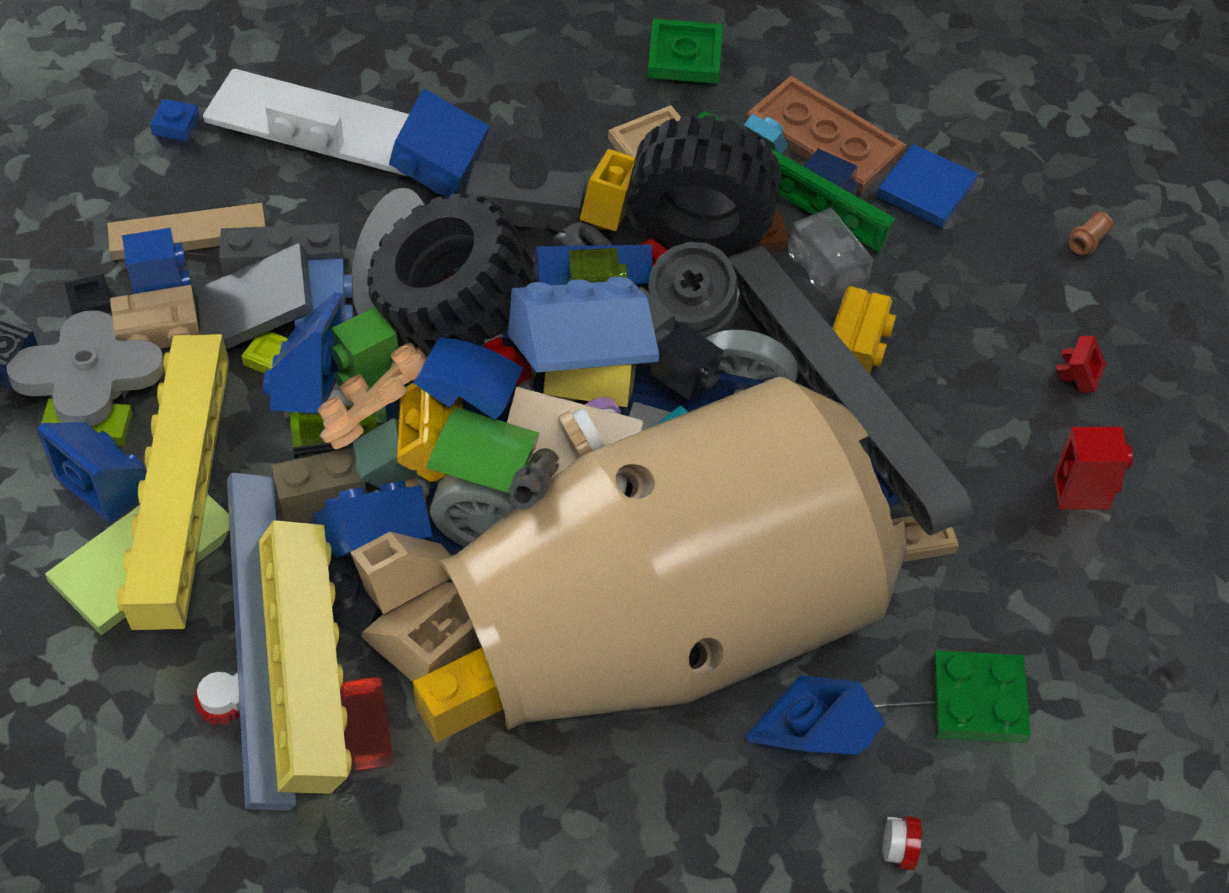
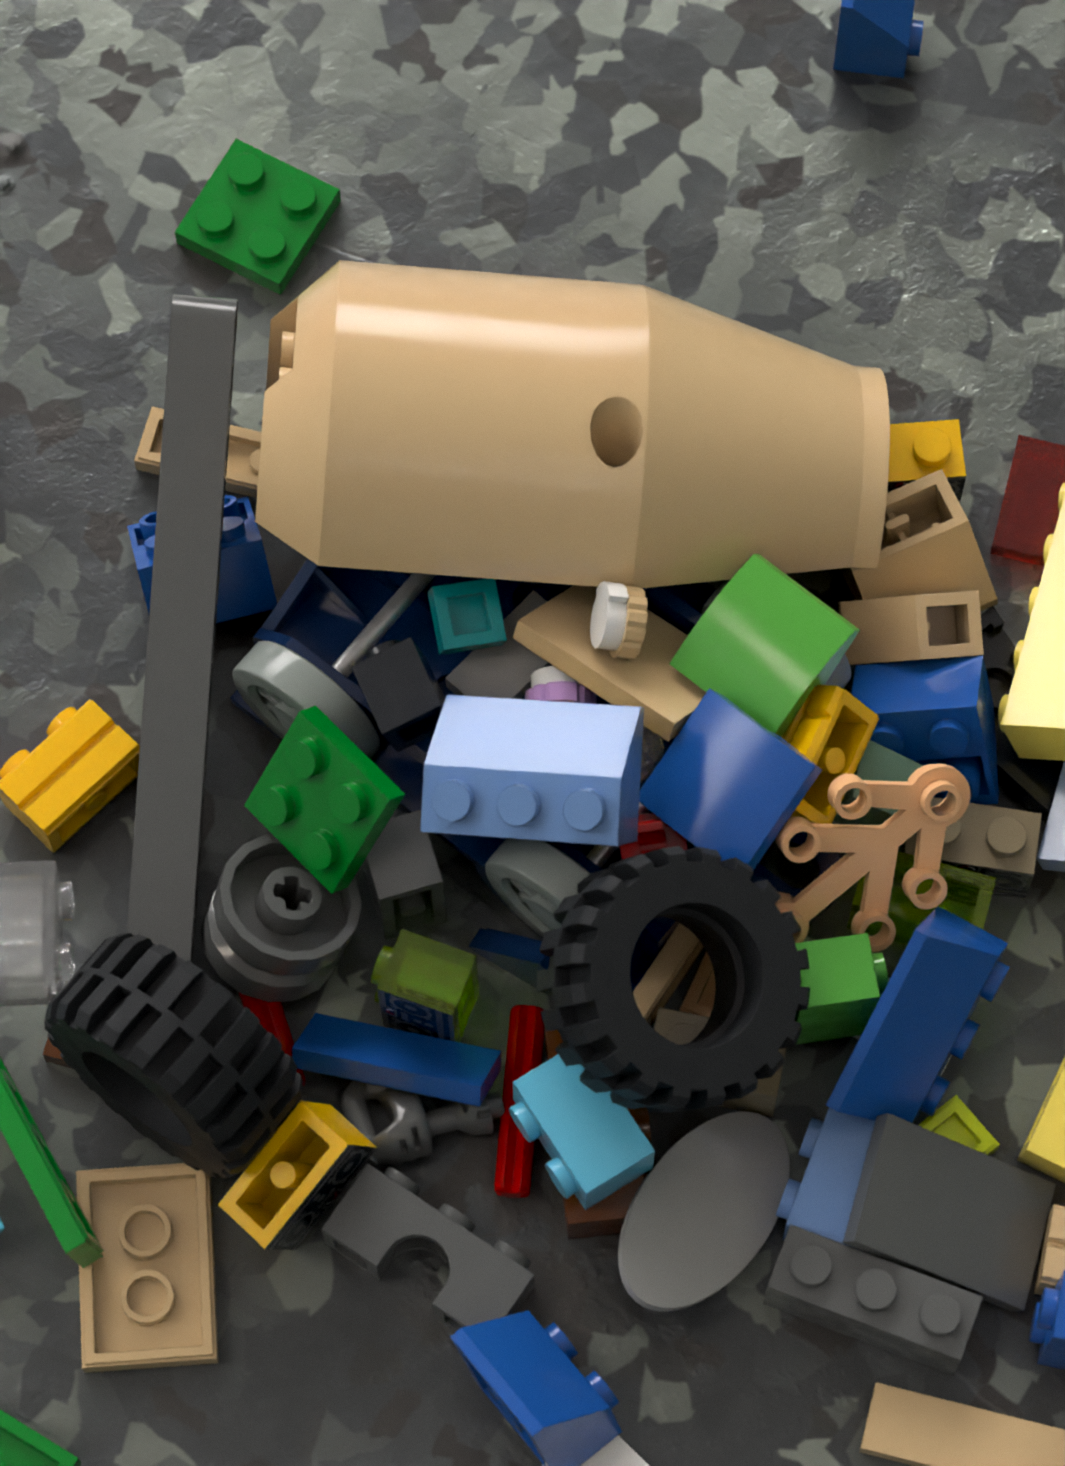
camera: 150 degrees left, 15 degrees up
dark grey pin [508,448,559,510] -> none
blue slope [745,675,885,755] -> none
piece [882,816,922,870] -> none
none -> green plate [244,705,405,894]

